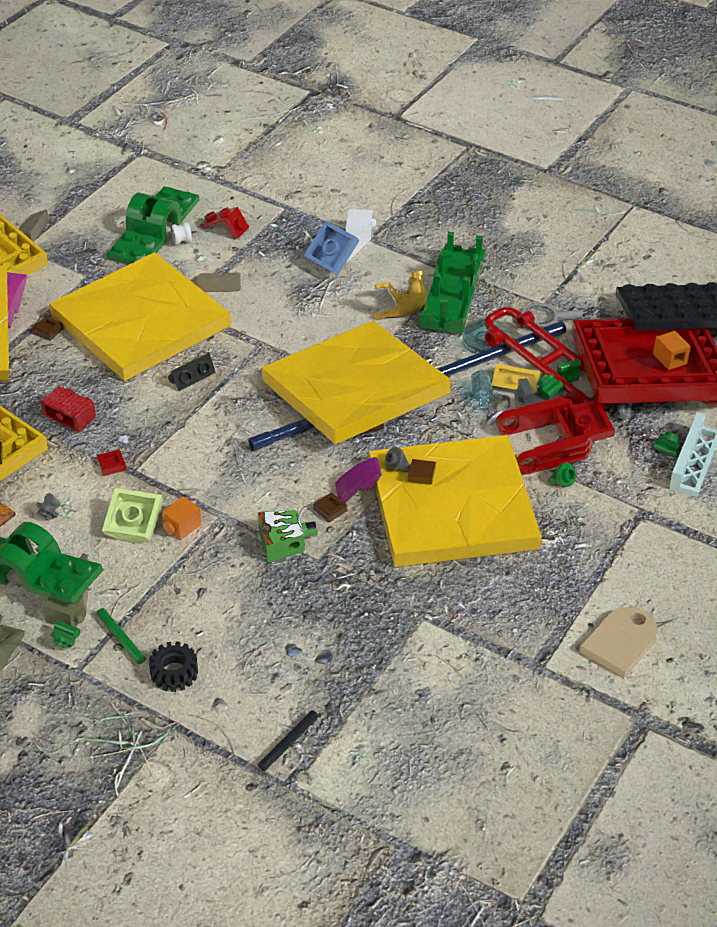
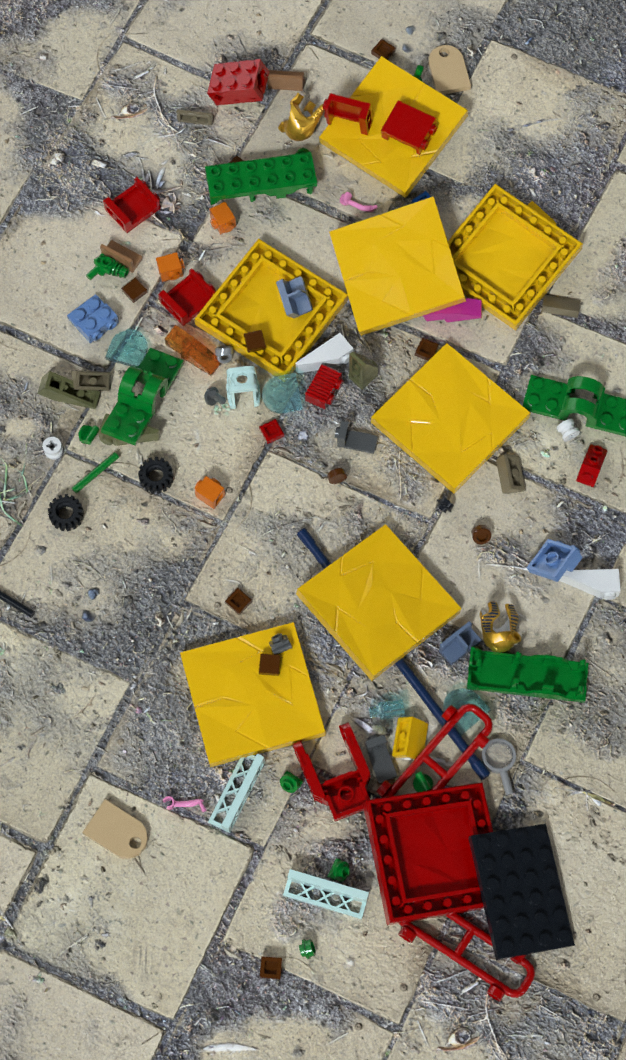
camera: 85 degrees right, 25 degrees up
yellowish green slope [102,488,163,543] -> none
pearl dark grey hinge [168,352,216,391] -> none
torso [257,510,317,563] -> none
magenta slope [335,457,382,502] -> none
green plate [537,374,563,400] -> none
orange brick [653,331,691,370] -> none
none -> white wheel [42,437,63,460]
none -> black tyre [138,457,174,494]
none -> bright pink piece [163,796,207,813]
none -> light aqua fence [208,754,265,833]
none -> light aqua piece [226,366,261,409]
none -> clear light blue tile [262,373,303,413]
none -> white slope [296,333,354,373]
none -> reddish brown tile [327,468,347,484]
none -> dark grey bracket [334,421,378,454]
none -> olive slope [349,352,378,390]
none -> black plate [437,496,454,513]
none -> sand blue panel [439,621,481,666]
none -> reddish brown tile [471,525,491,545]

